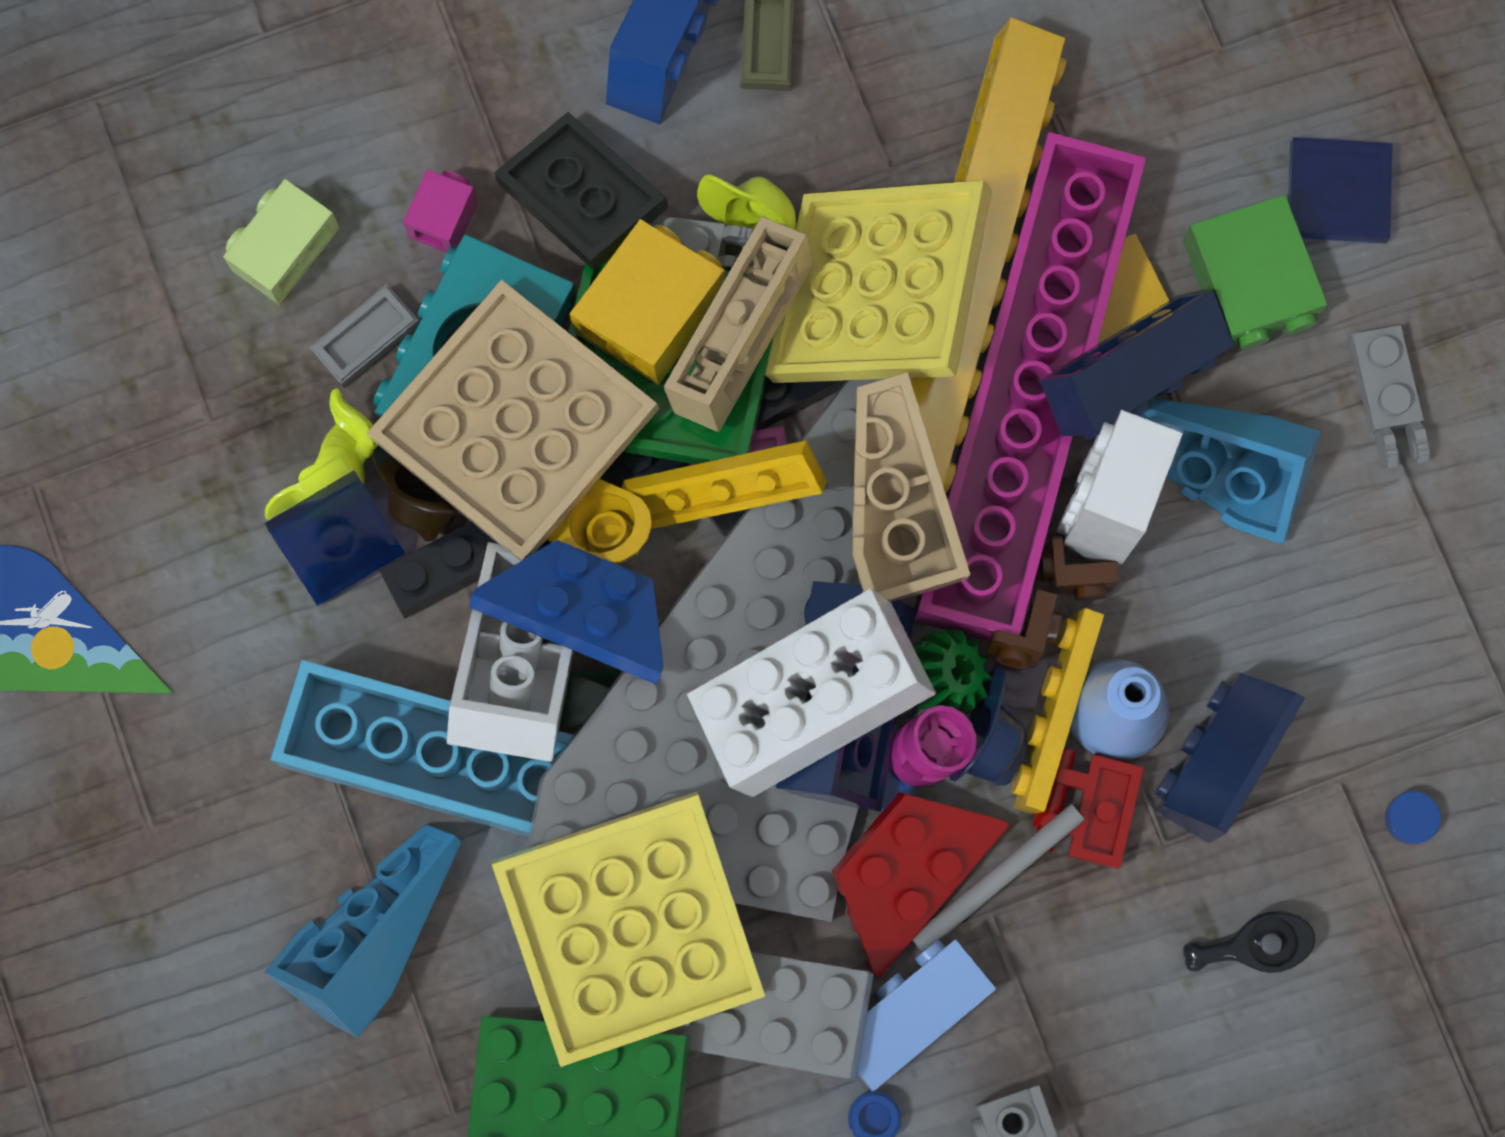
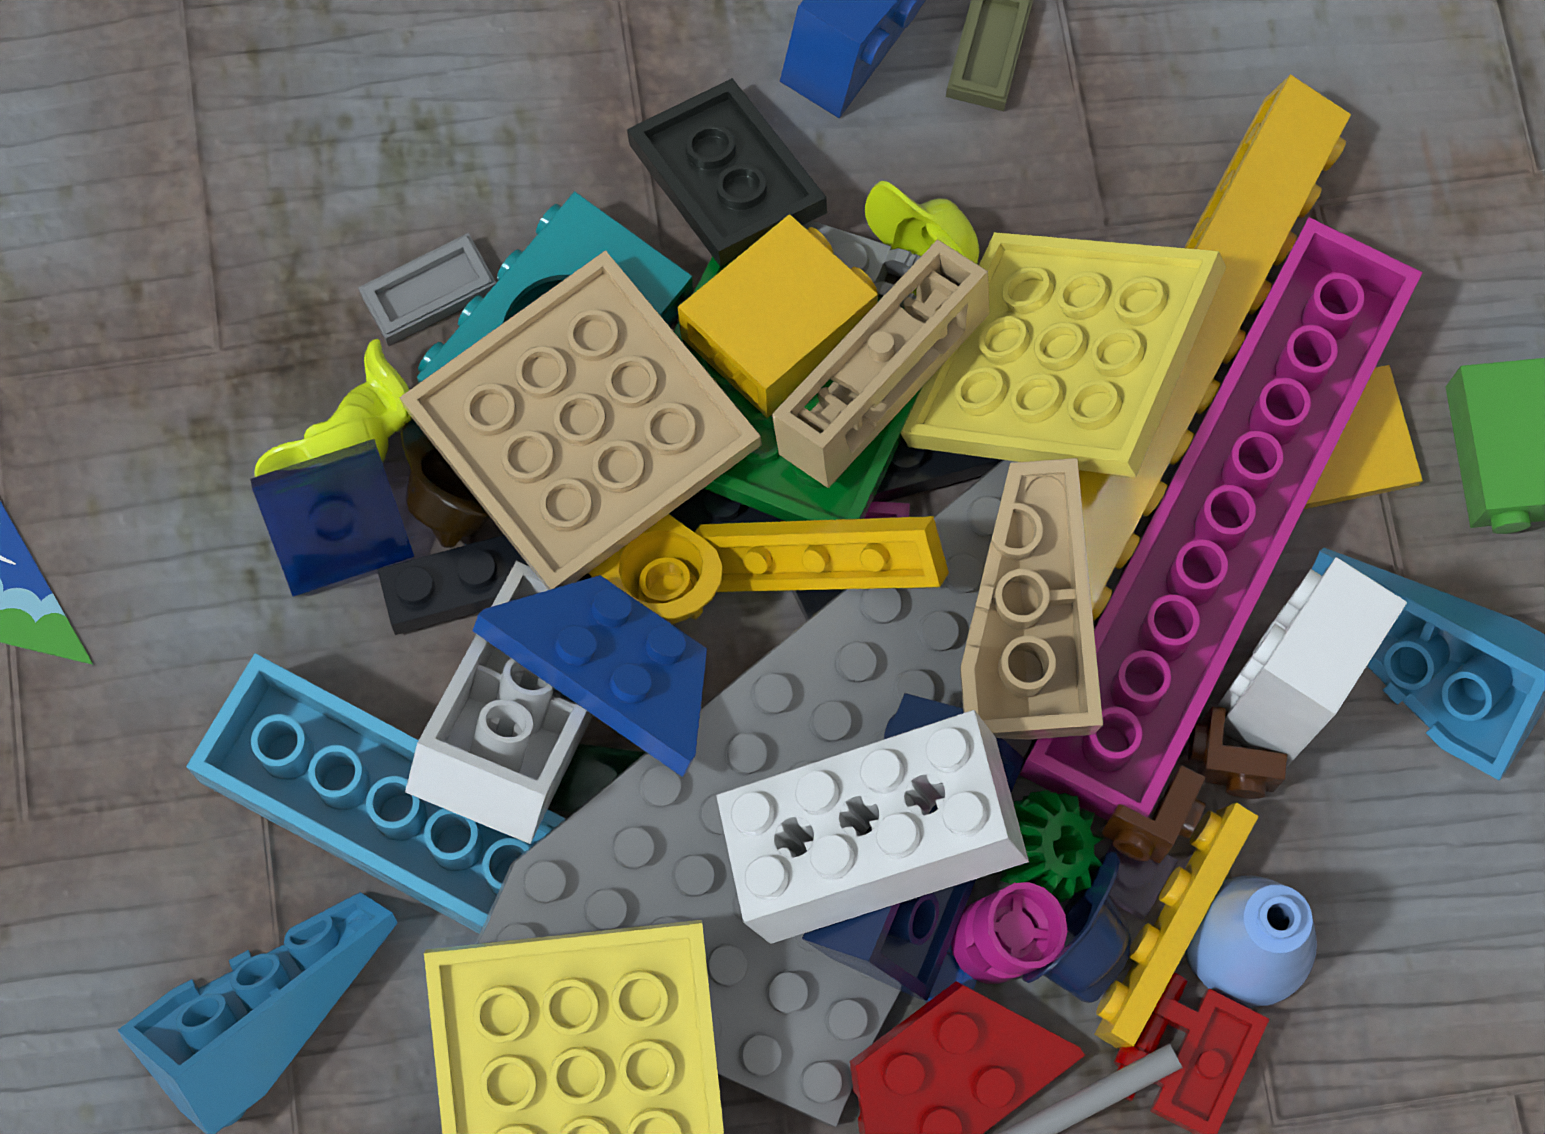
camera: 10 degrees right, 5 degrees down
yellowish green brick [223,179,340,305] -> none
dark pink brick [403,169,478,253] -> none
dark blue brick [1039,290,1234,440] -> none
dark blue slope [1155,673,1305,843] -> none

